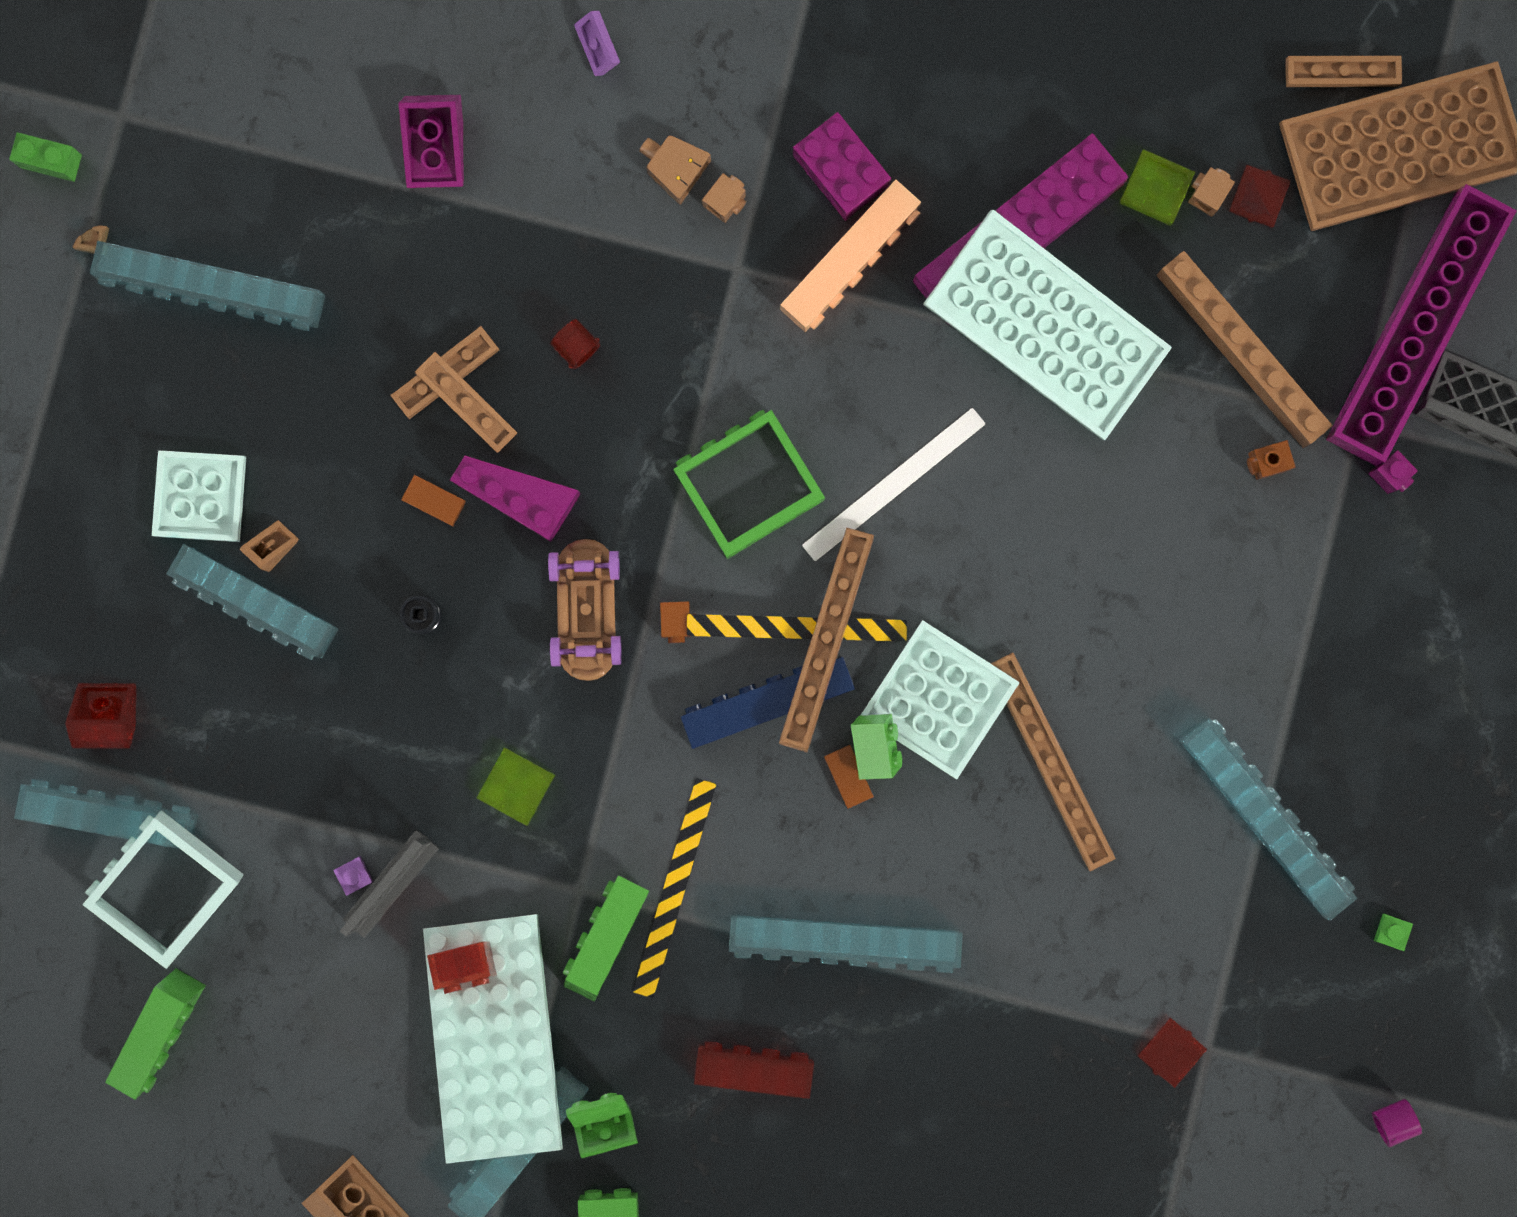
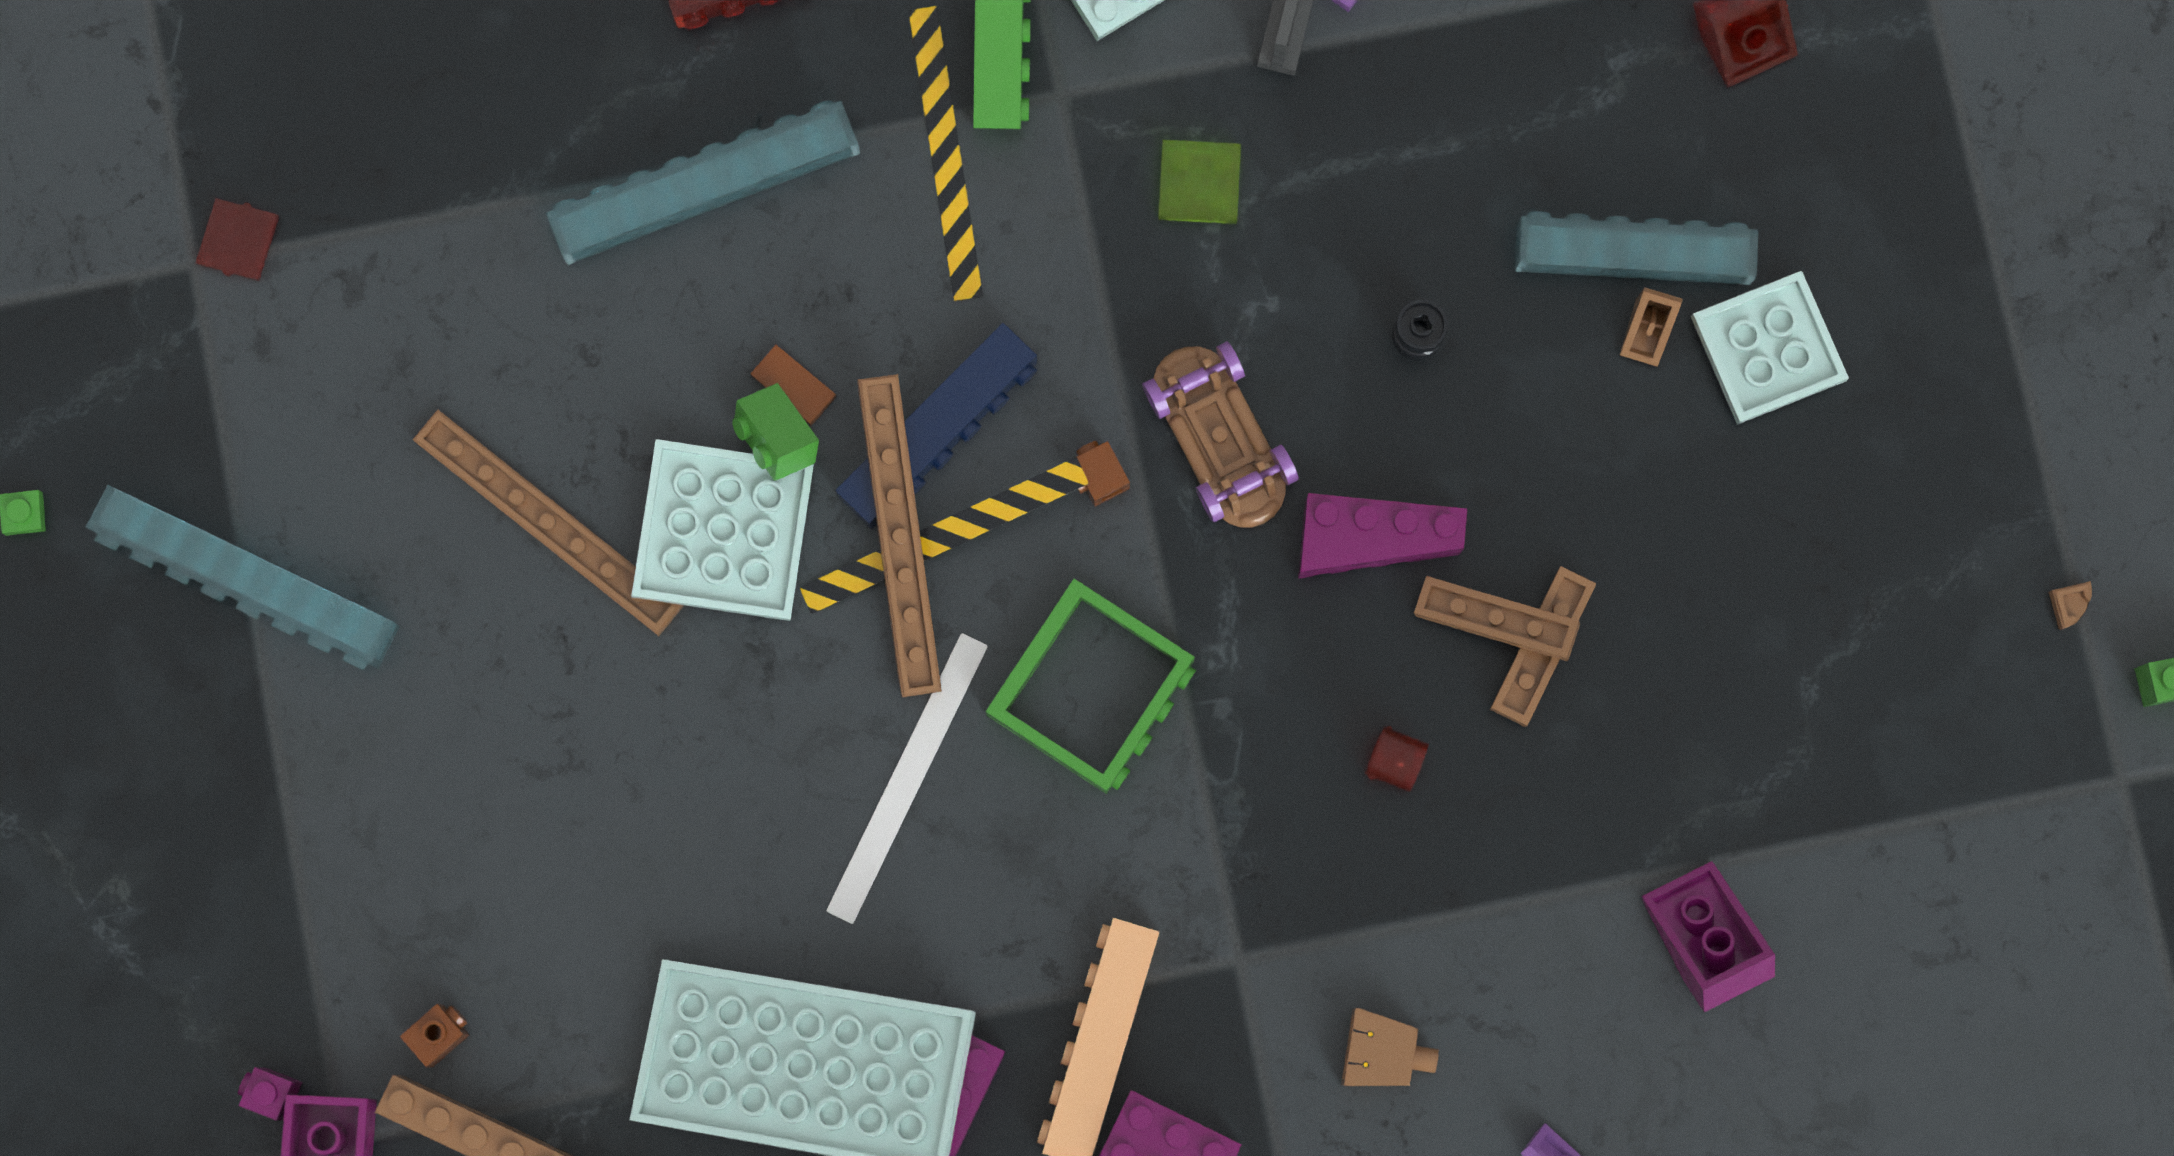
camera: 155 degrees right, 5 degrees down
clear light blue brick [90,241,325,331] -> none
dark orange tile [401,475,466,526] -> none
medium nougat brick [702,173,747,223] -> none

